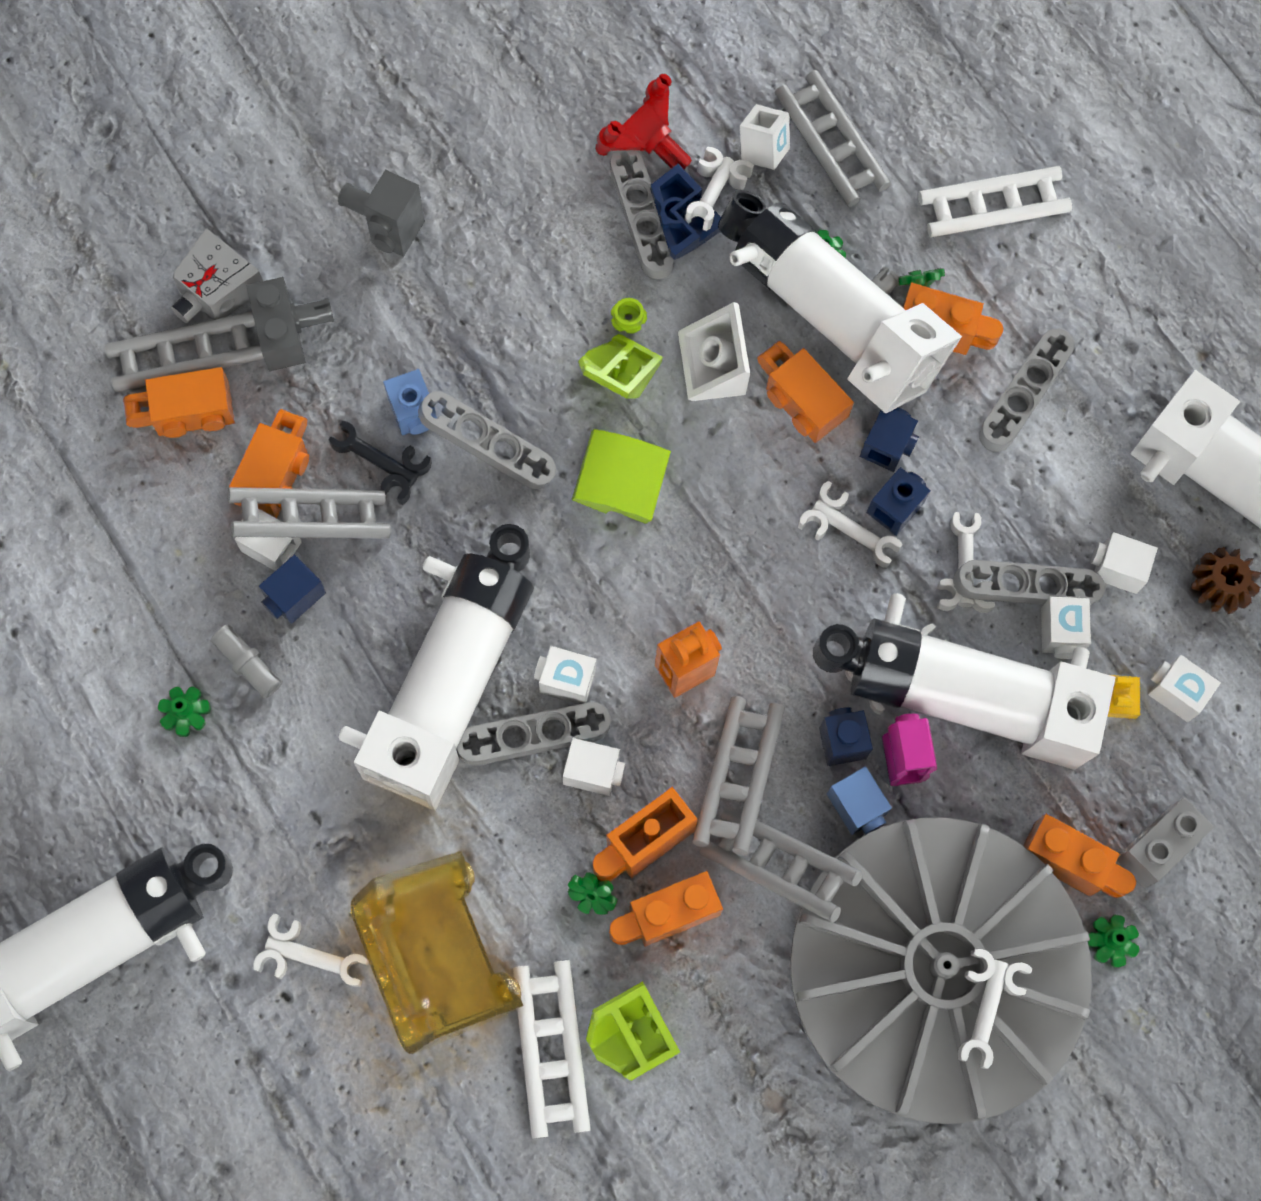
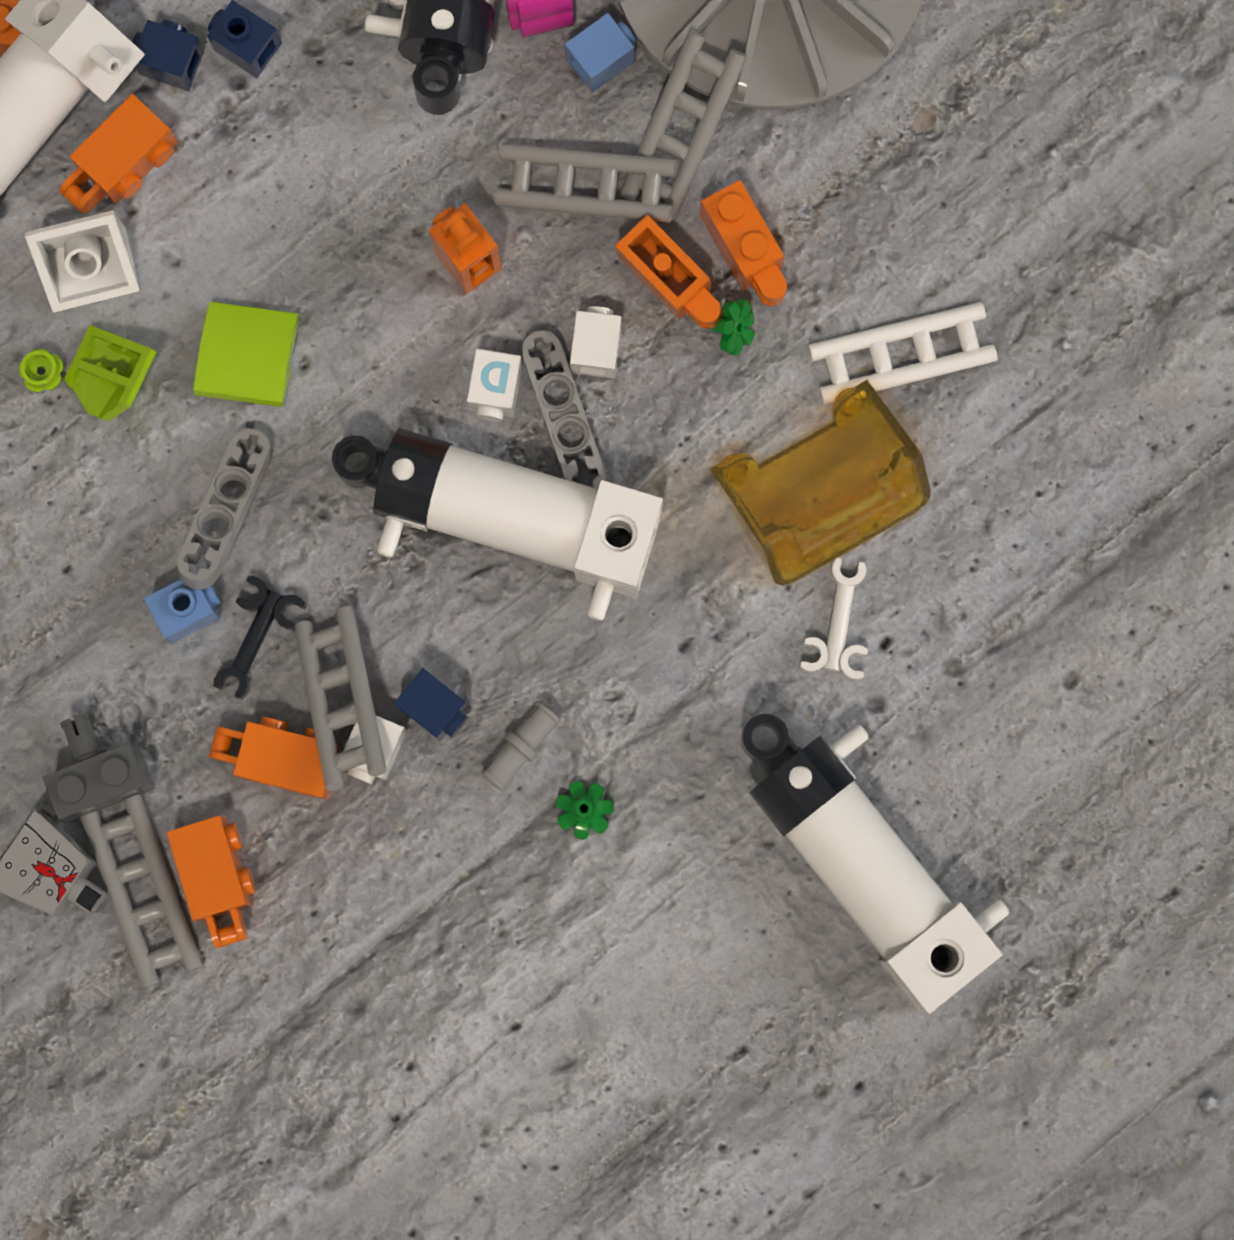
camera: 90 degrees left, 10 degrees up
lime slope [586,981,680,1081] -> none
white bar [798,481,902,568] -> none
dark blue brick [819,707,873,766] -> none

